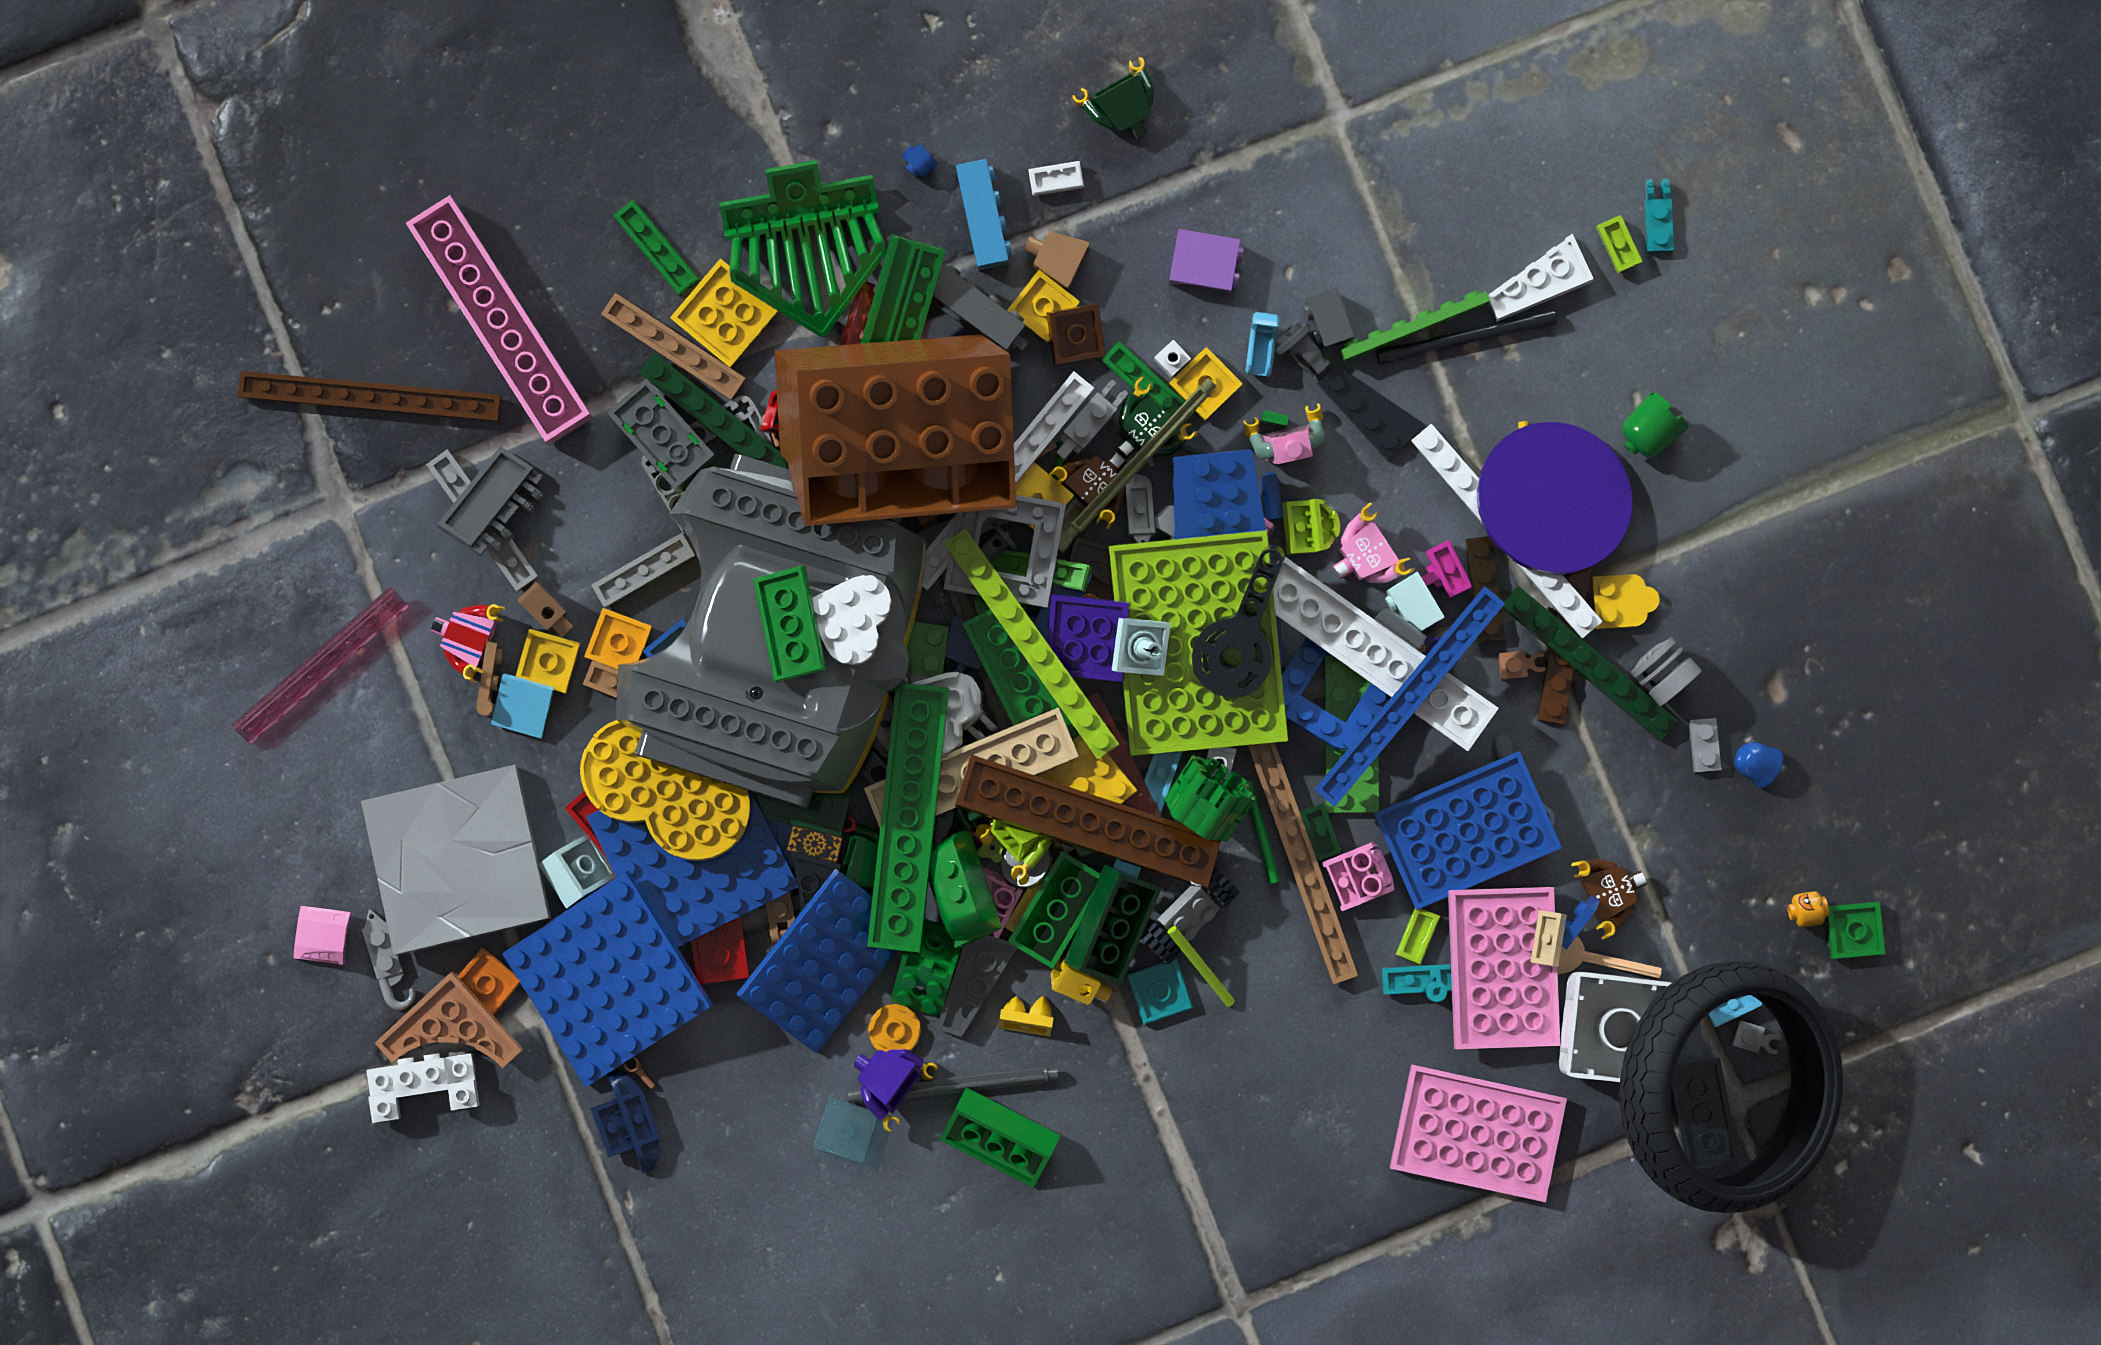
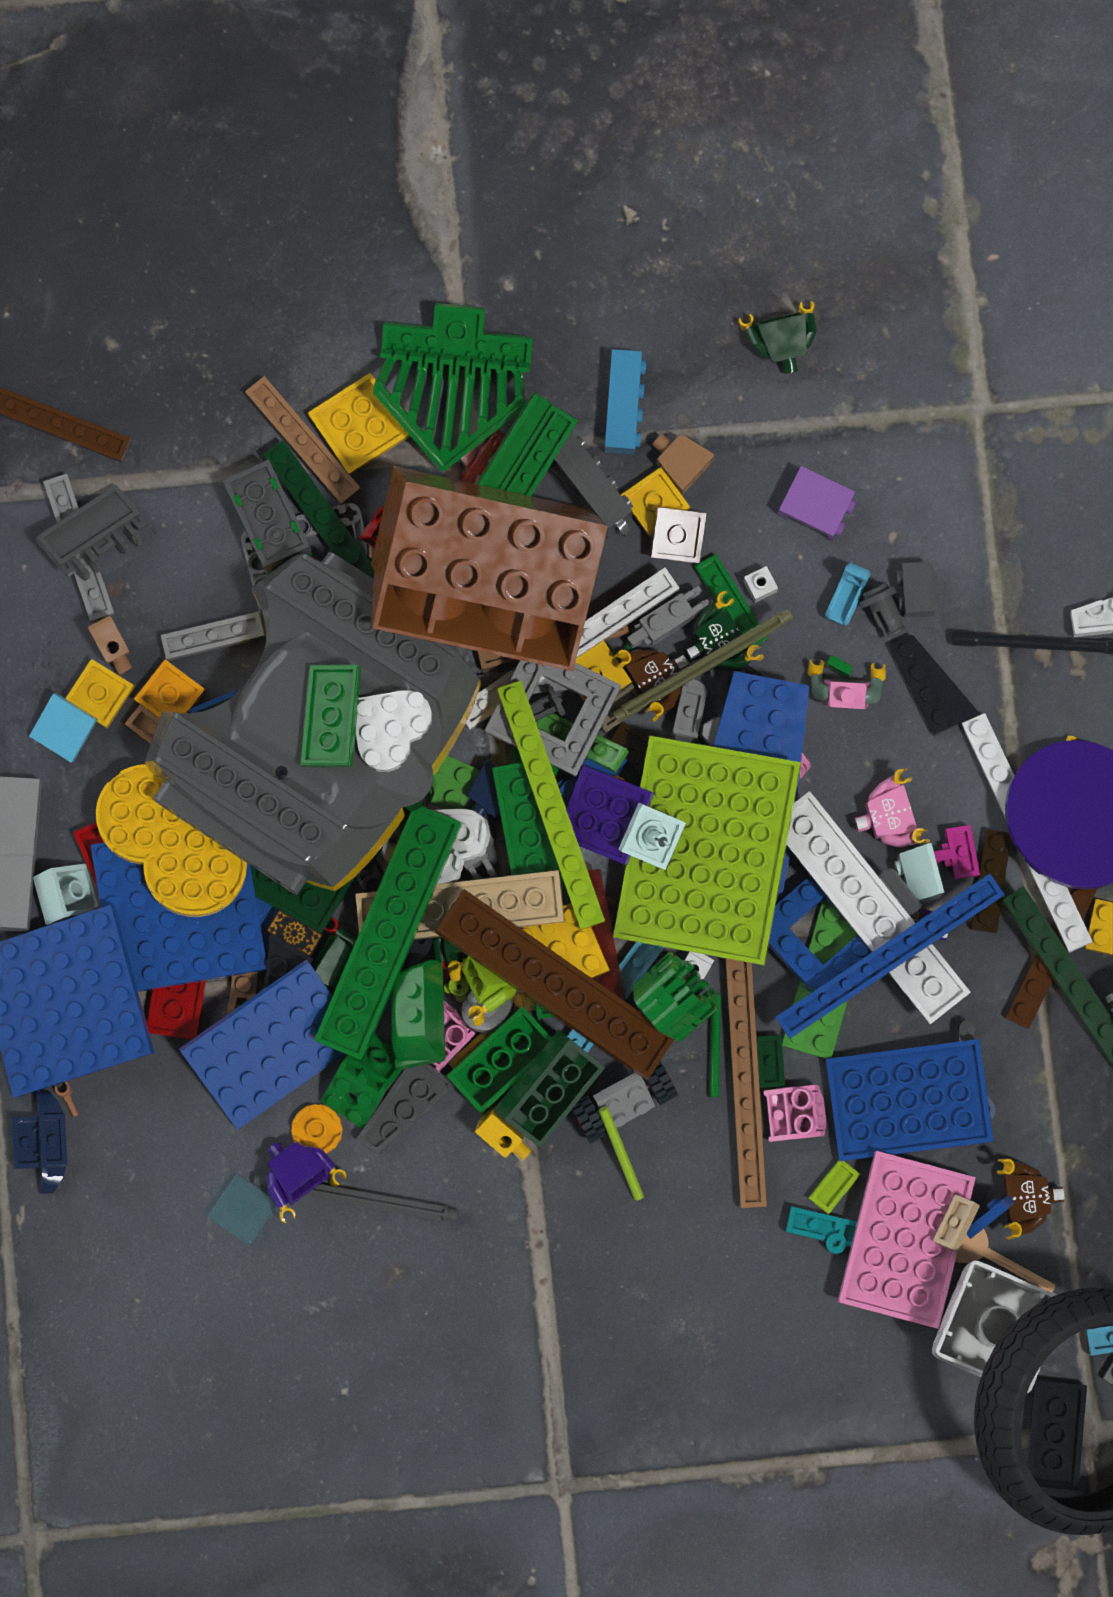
camera: 20 degrees right, 5 degrees down
bright pink brick [406,195,593,446] -> none
torso [431,604,505,684] -> none
medium nougat plate [476,642,504,717] -> none
green tile [613,200,699,297] -> none
blue plate [901,144,938,178] -> none
green slope [940,1088,1060,1188] -> none
yellow tile [998,996,1053,1037] -> none
white plate [1028,161,1084,196] -> none
teal tile [1127,958,1193,1025] -> none
yellow plate [1169,347,1243,421] -> none
black beam [1192,545,1285,698] -> none
blue bar [1260,472,1283,521] -> none
lime slope [1282,499,1340,555] -> none
bright green plate [1340,290,1490,363] -> none
bright pink plate [1390,1064,1567,1202] -> none
nougat plate [1498,651,1546,680] -> none

